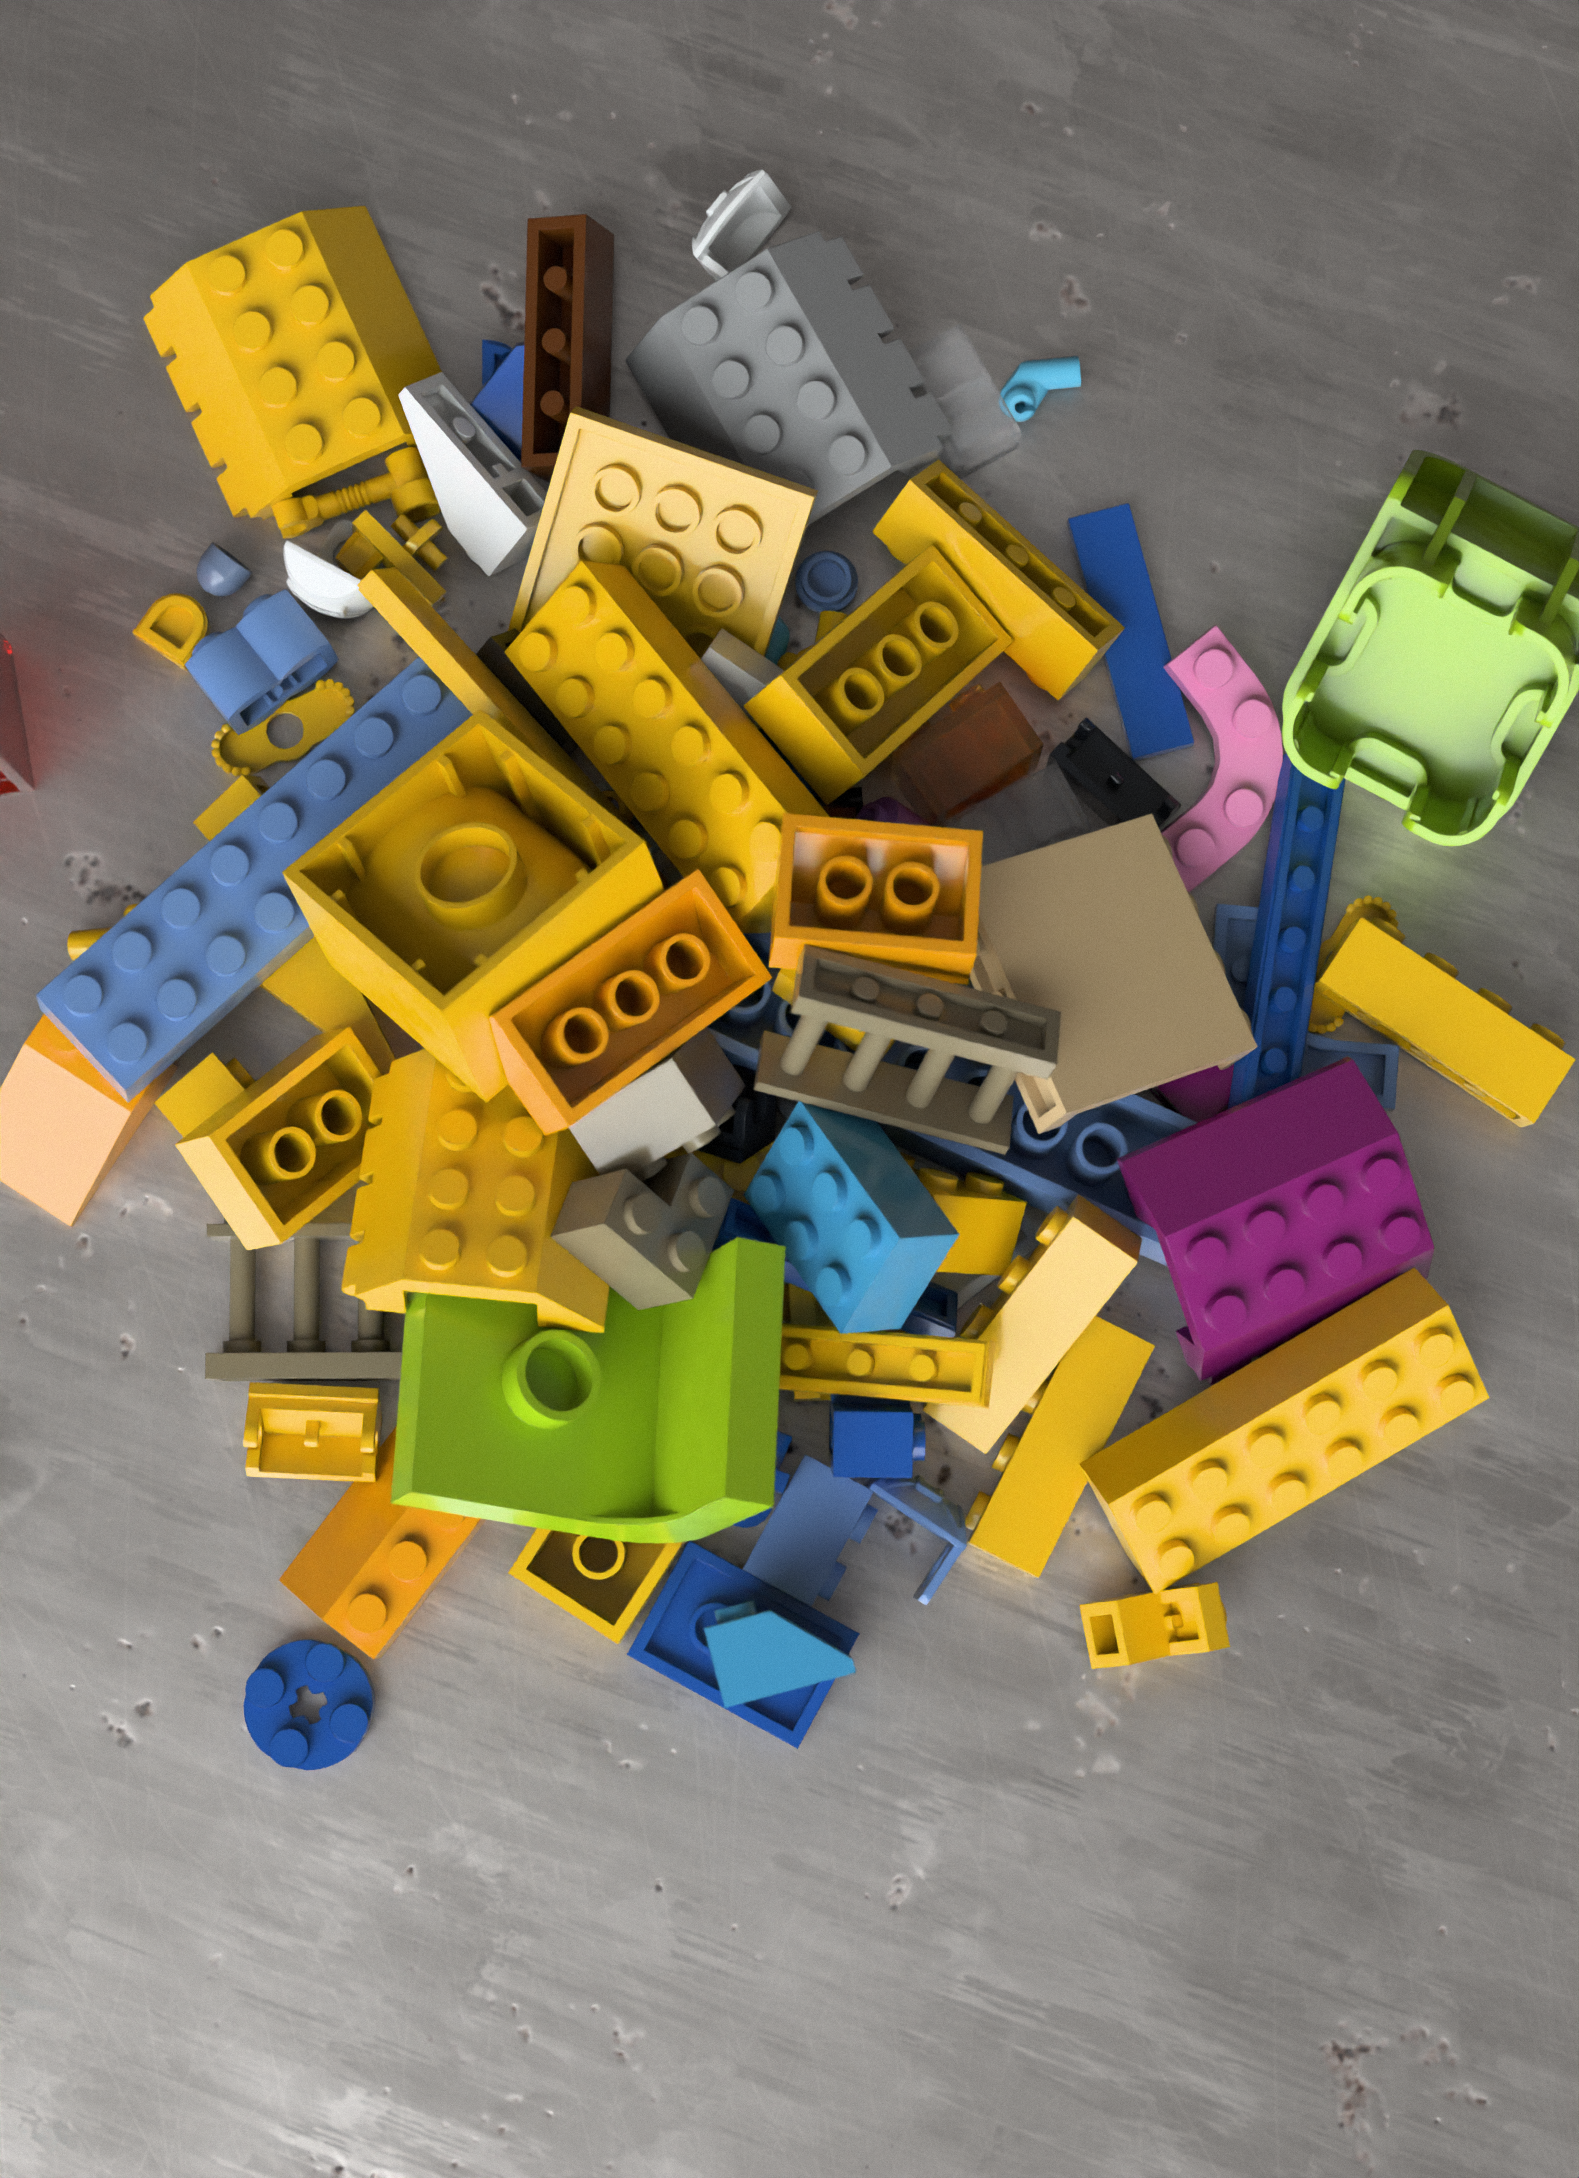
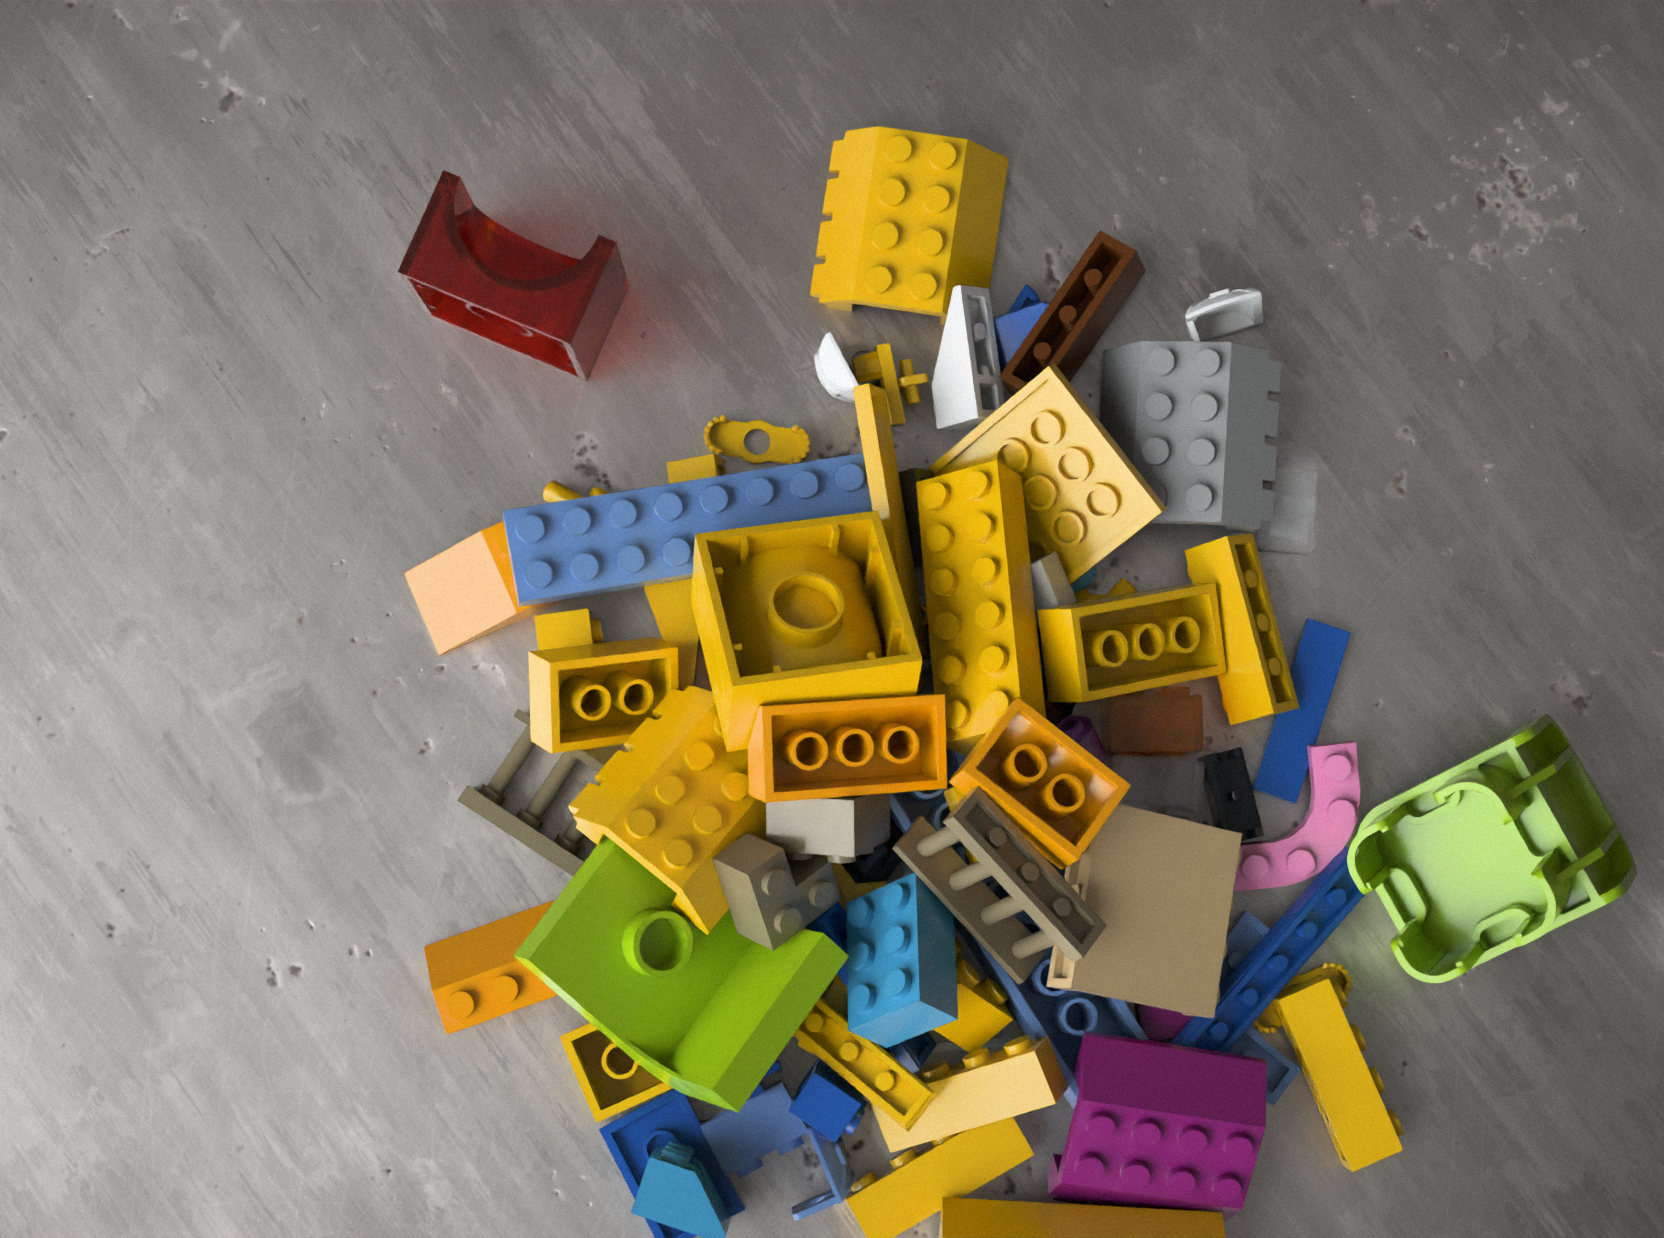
camera: 30 degrees right, 0 degrees up
yellow tile [132,593,210,671] -> none
medium blue brick [185,589,339,735] -> none
sand blue hinge [197,542,253,596] -> none
yellow hinge [243,1382,383,1482] -> none
blue plate [243,1639,375,1770] -> none
yellow brick [272,447,441,539] -> none
medium blue plate [795,551,858,613] -> none
medium azure arm [998,356,1081,422] -> none

